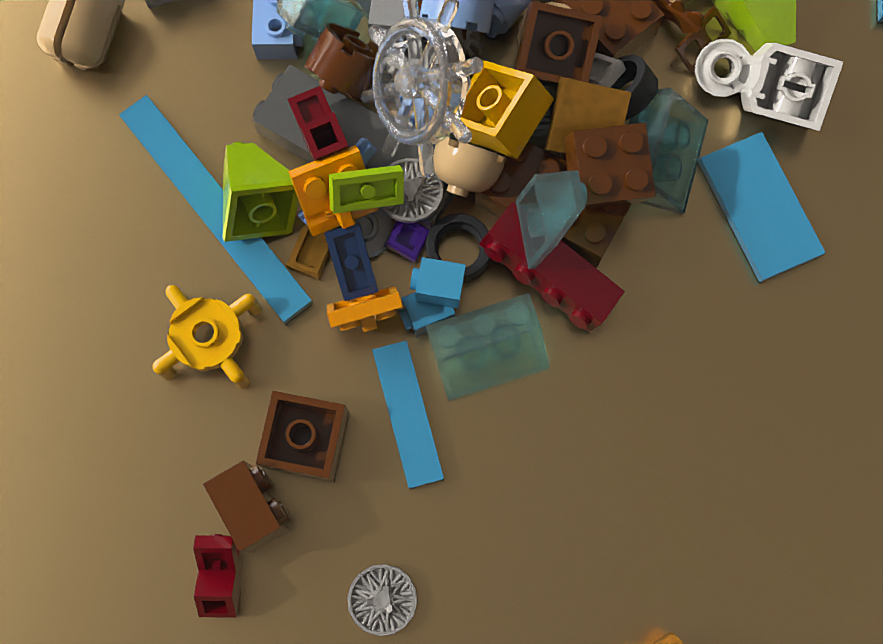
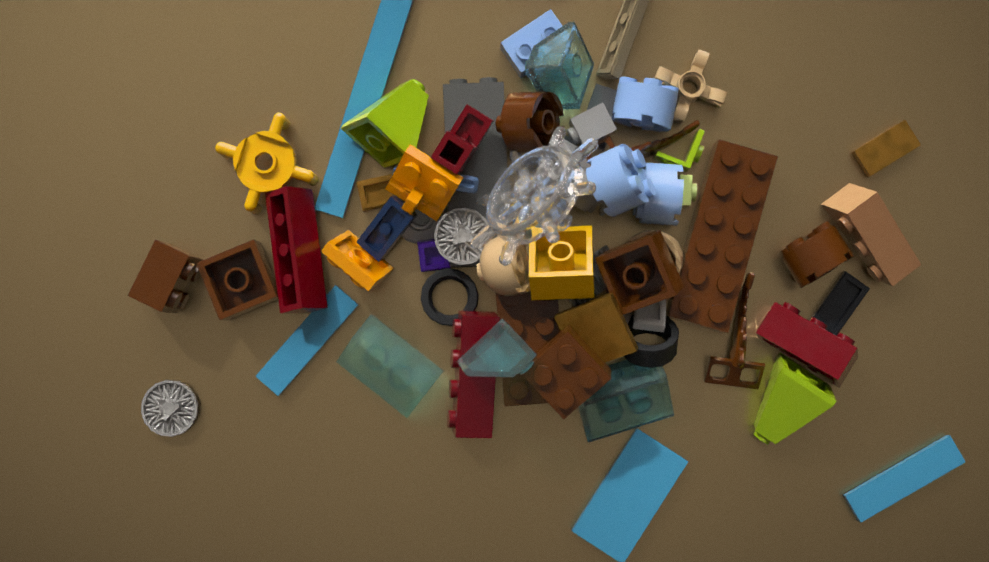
camera: 55 degrees right, 10 degrees up
dark red brick [193,534,242,618] -> none
lime plate [329,165,404,214] -> none
dark azure brick [398,292,455,338] -> none
dark azure brick [410,257,466,309] -> none
white brick [695,39,843,131] -> none
none -> dark red brick [265,186,328,314]

